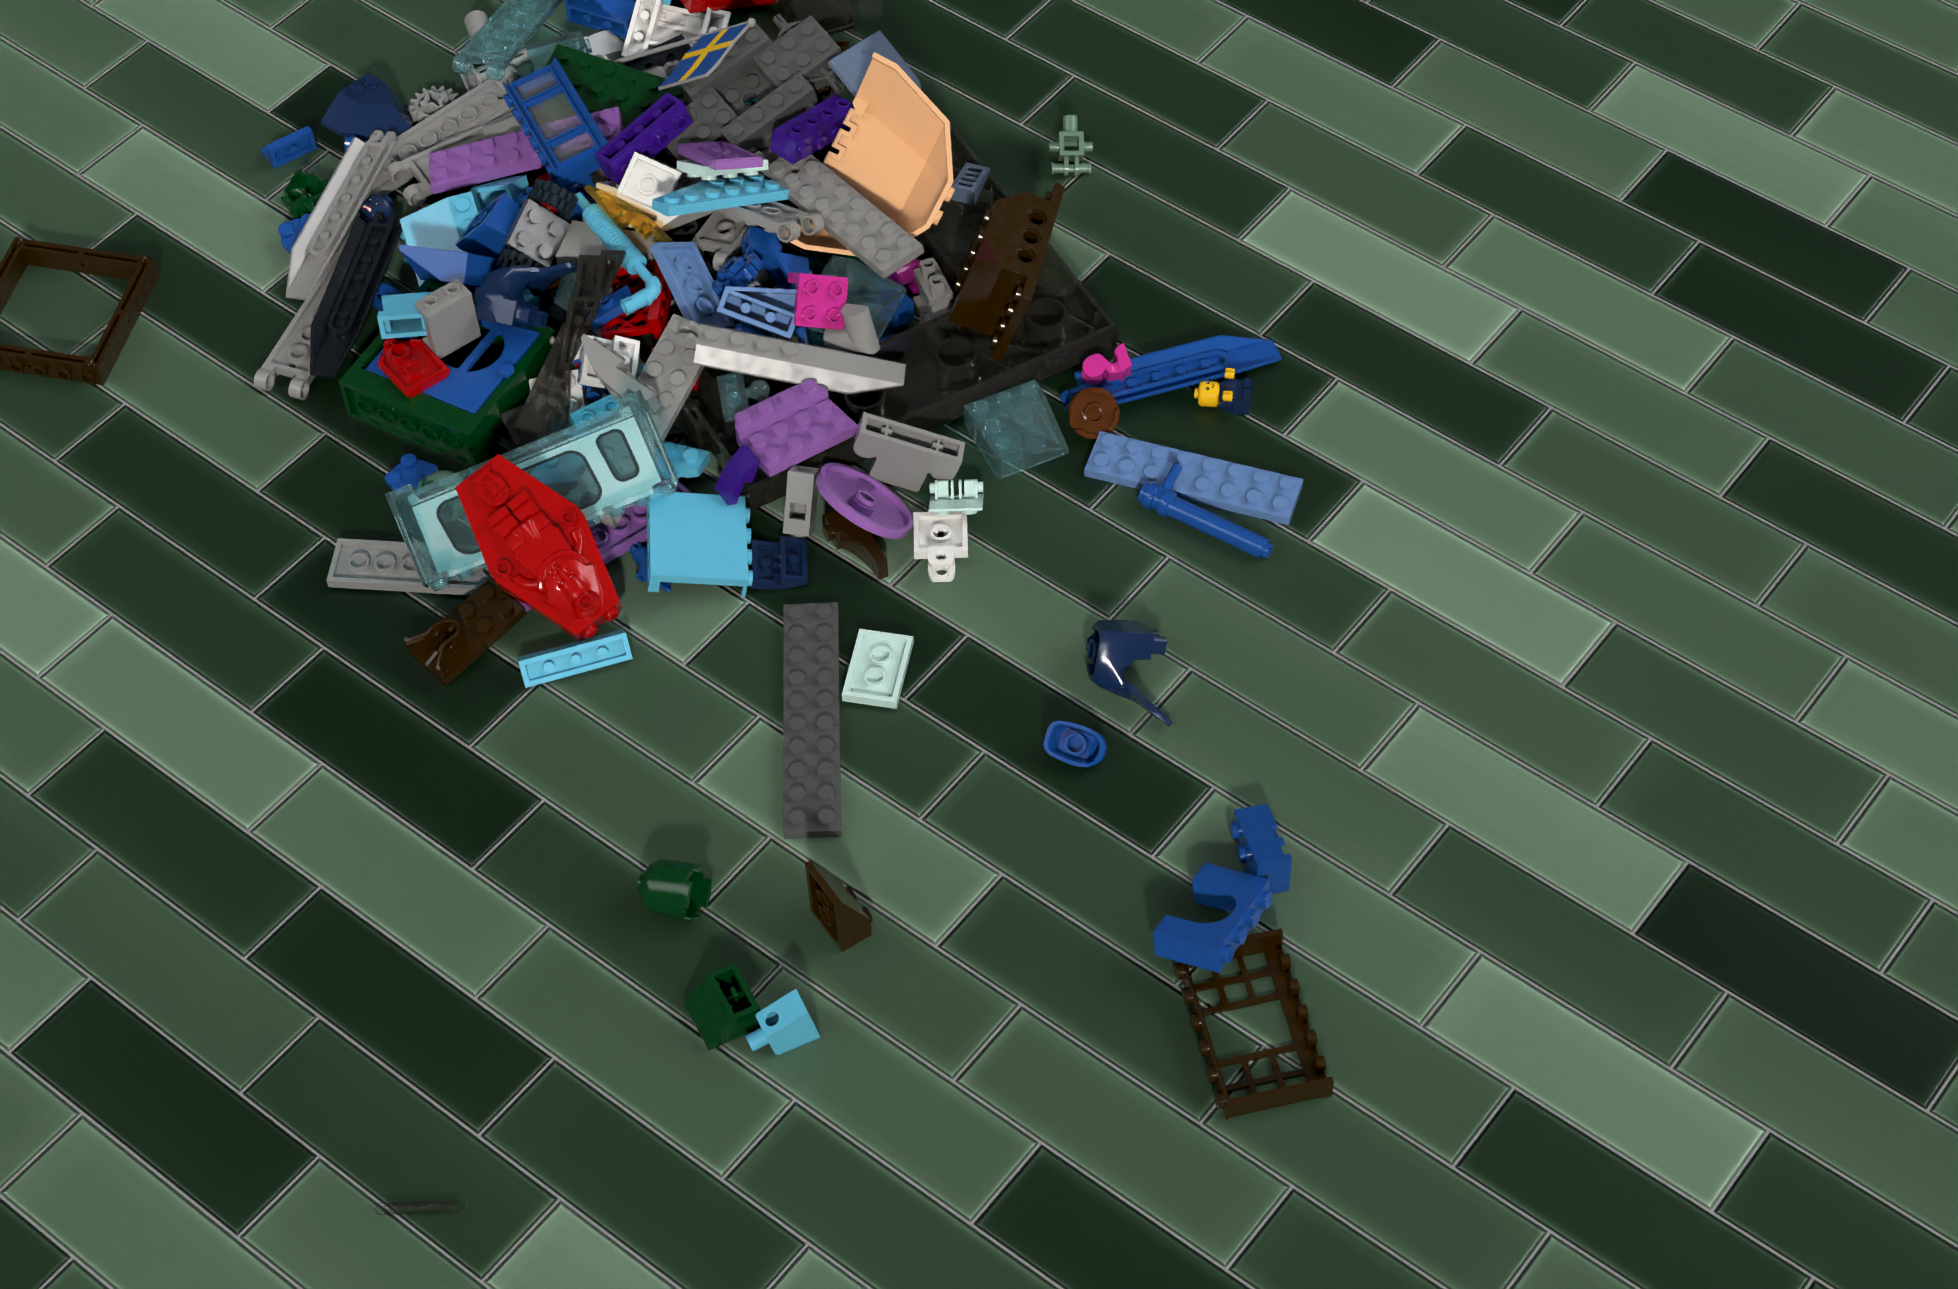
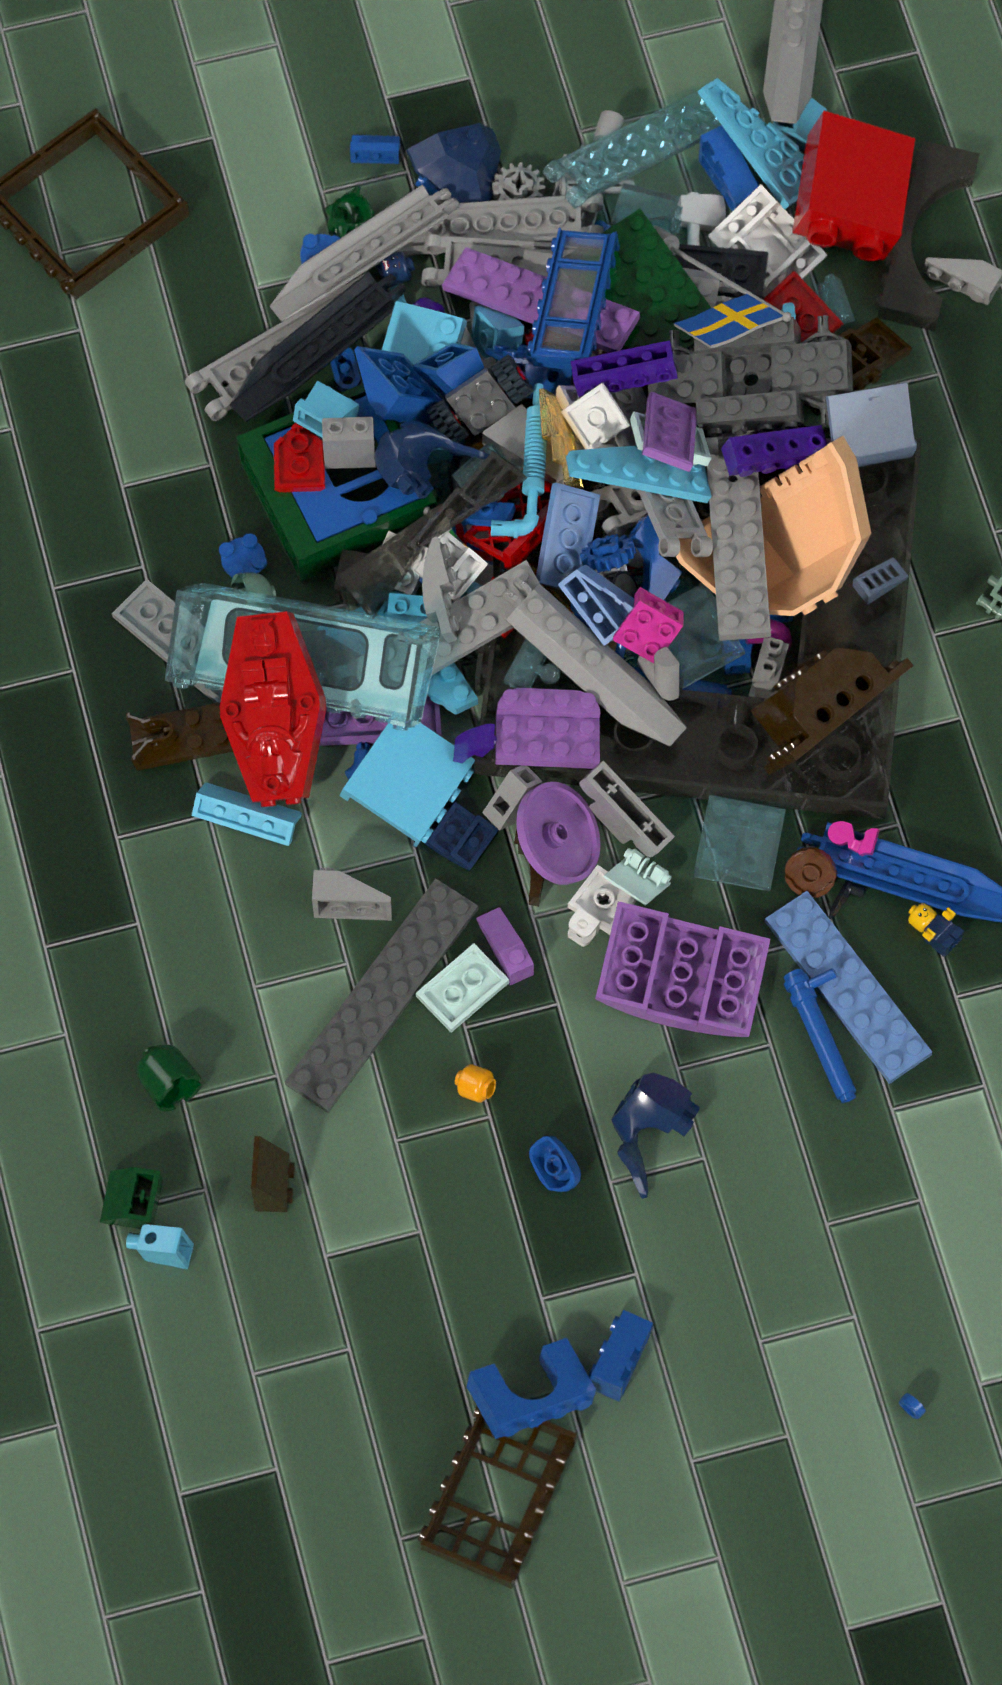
camera: 35 degrees right, 15 degrees up
none -> light grey slope [312,867,392,921]
none -> light orange head [455,1064,496,1103]
none -> medium lavender slope [476,907,534,985]
none -> medium lavender slope [595,901,770,1037]
none -> black bar [829,880,865,919]
none -> blue tile [899,1393,926,1419]

